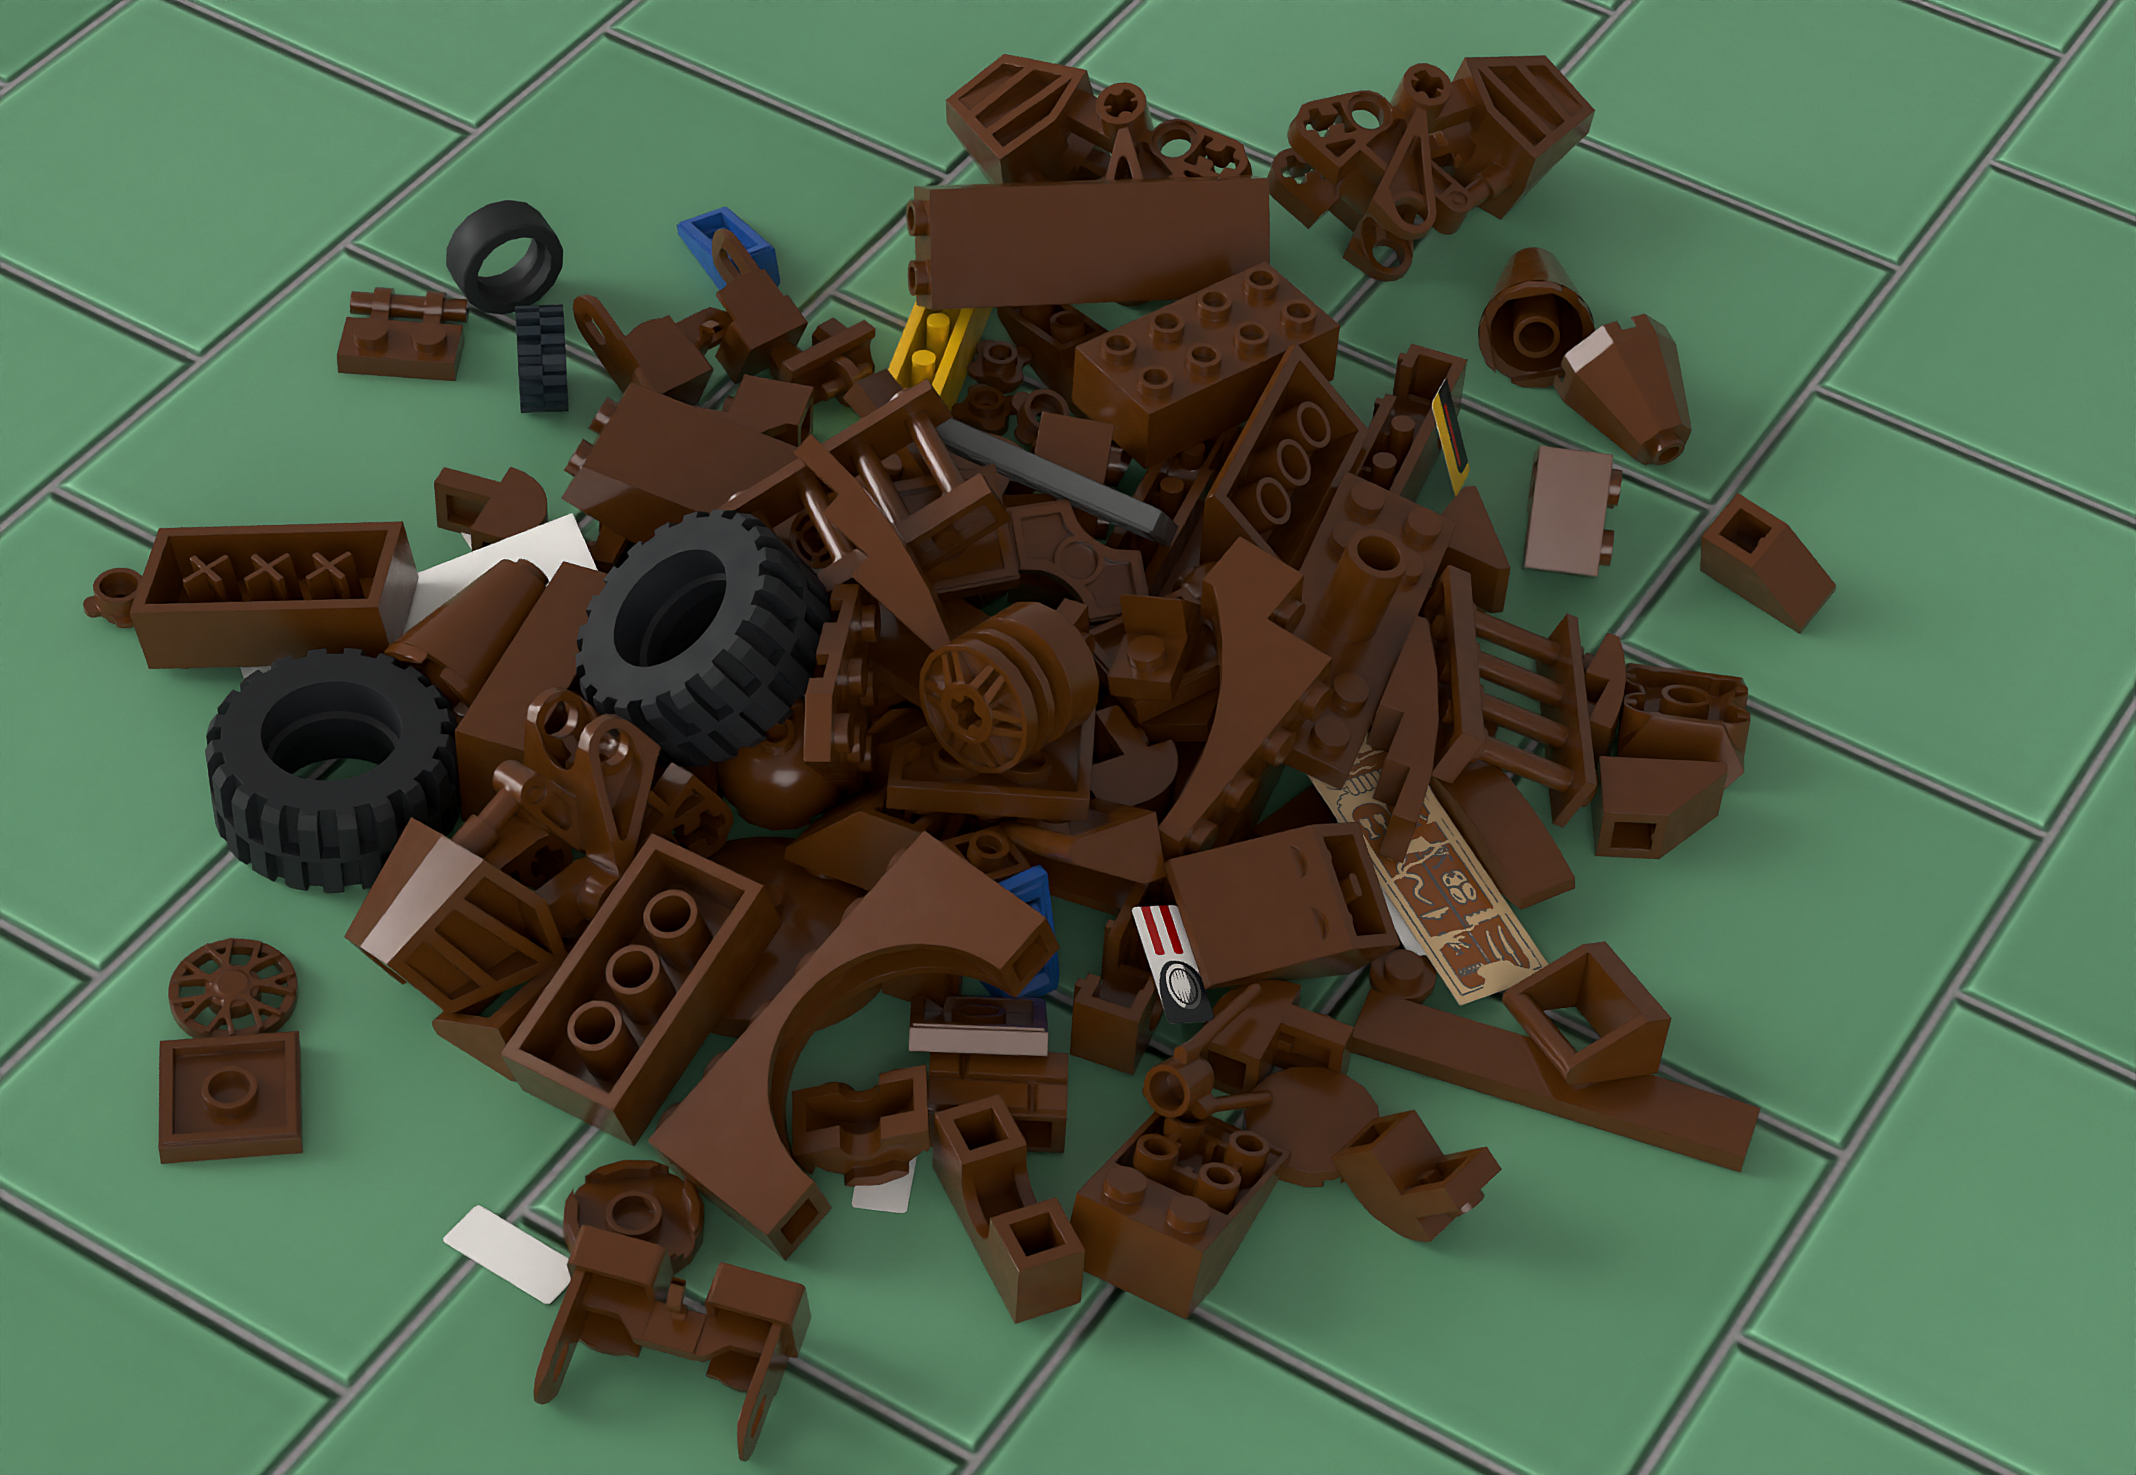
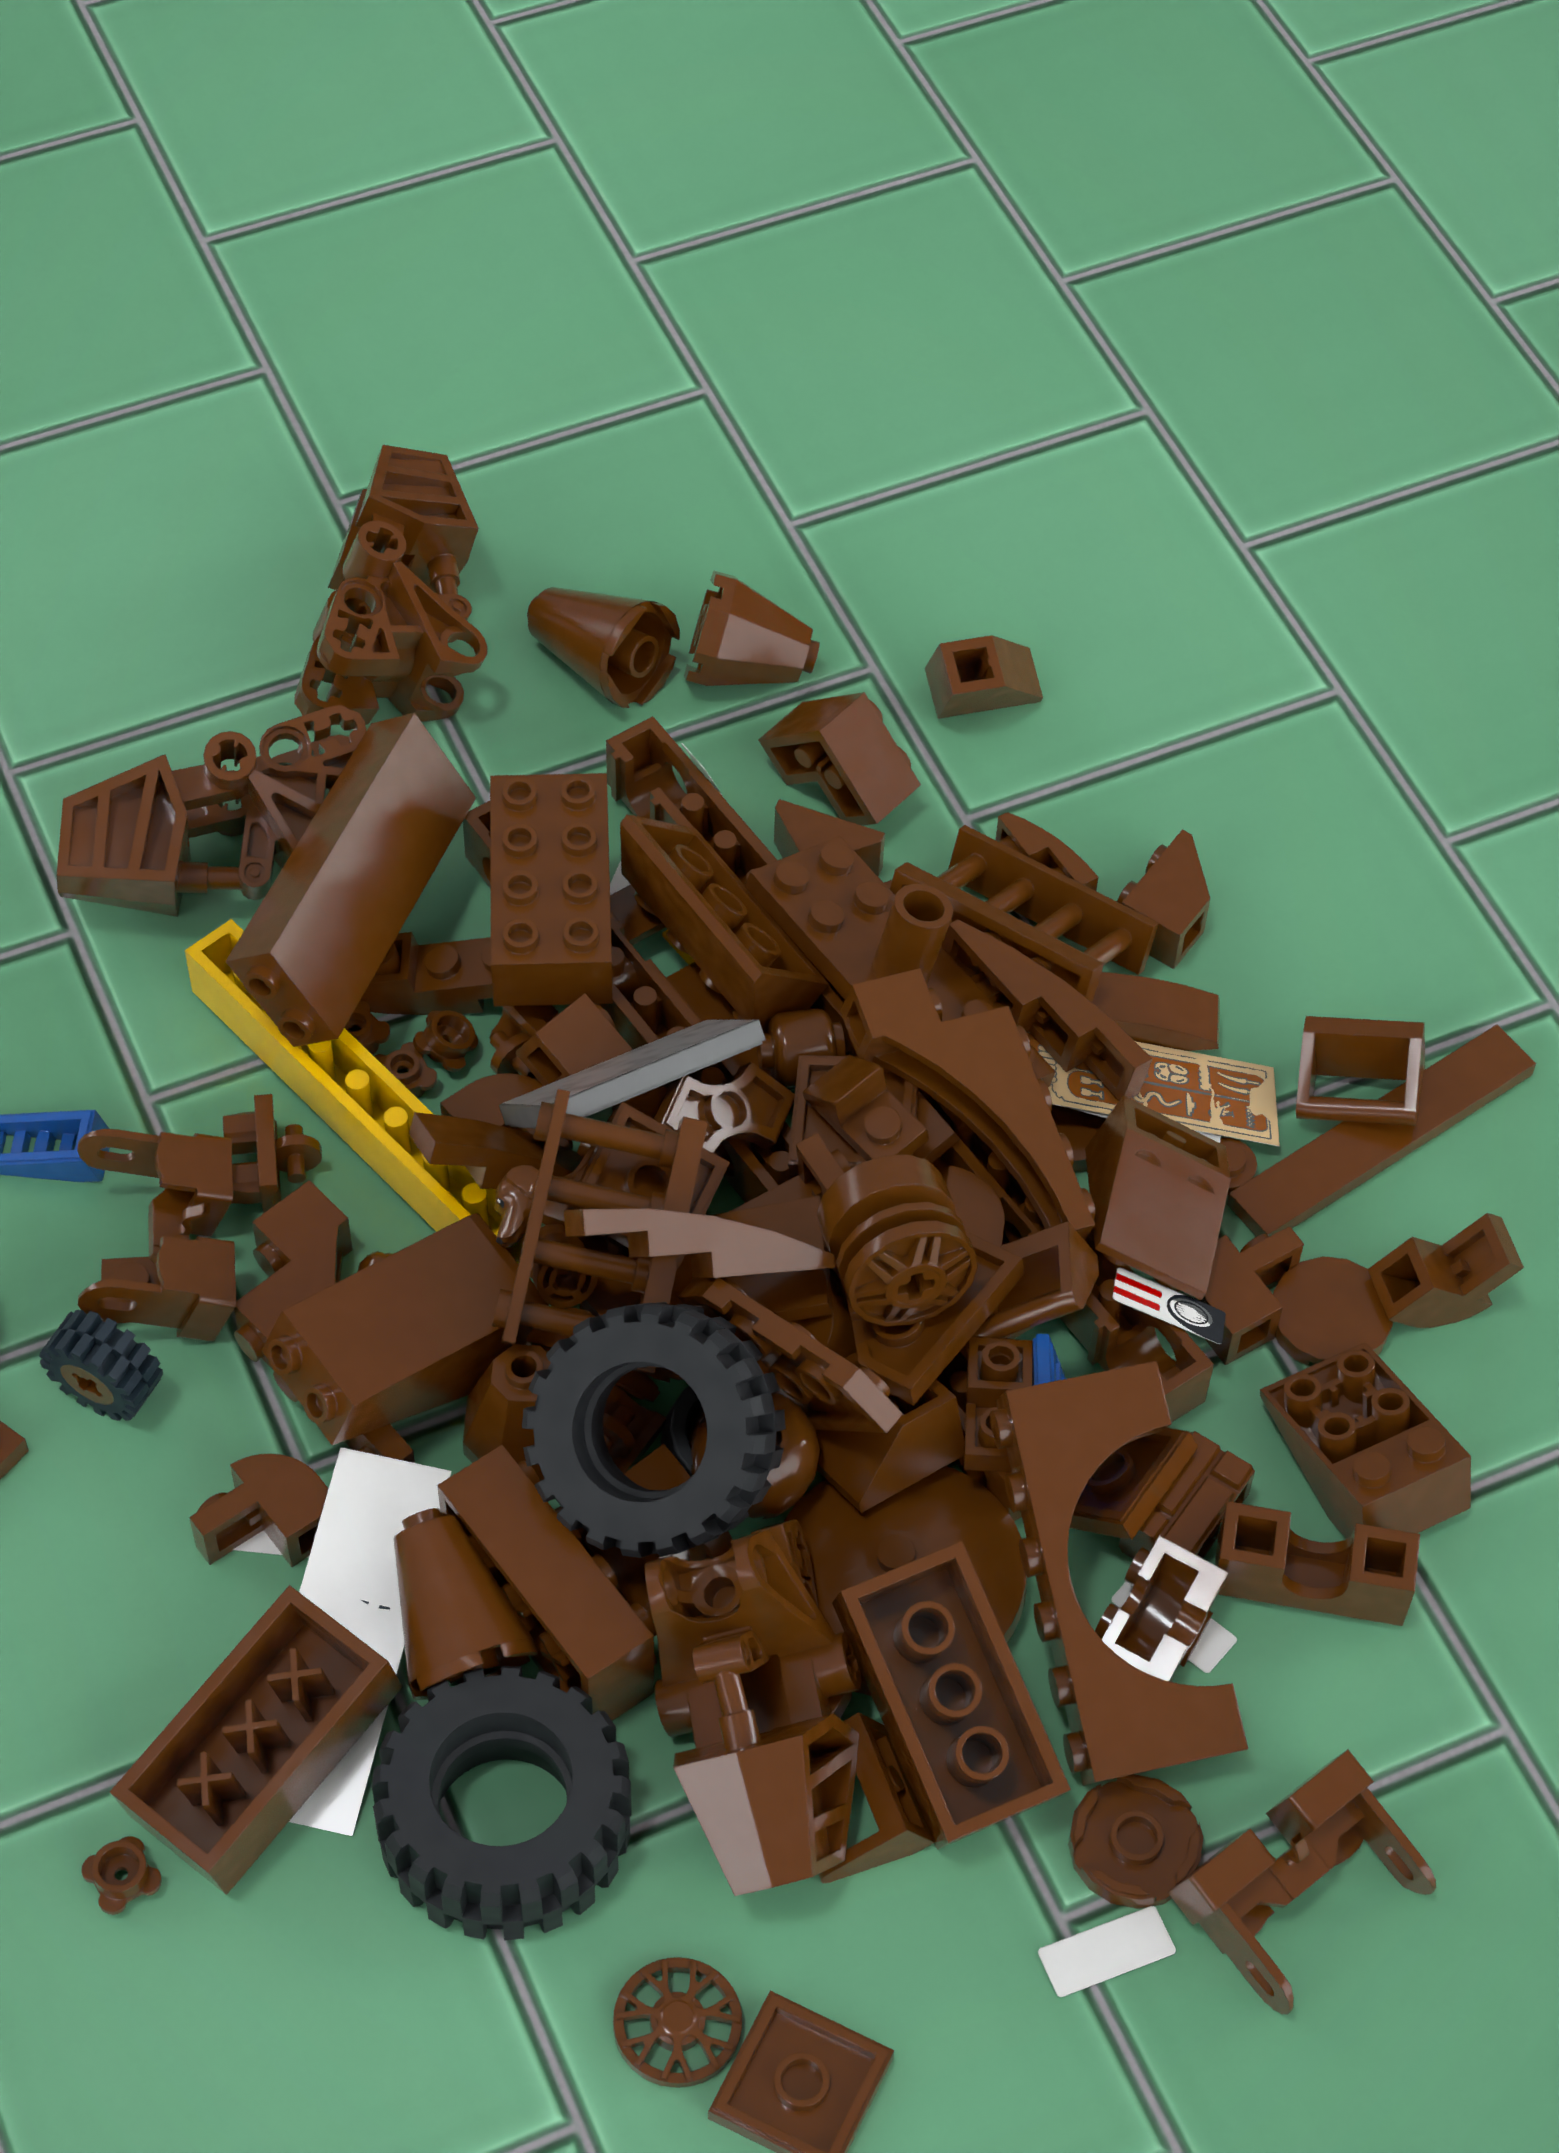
camera: 55 degrees left, 10 degrees up
reddish brown plant [1142,983,1273,1120] -> none
reddish brown slope [1617,663,1751,790] -> none

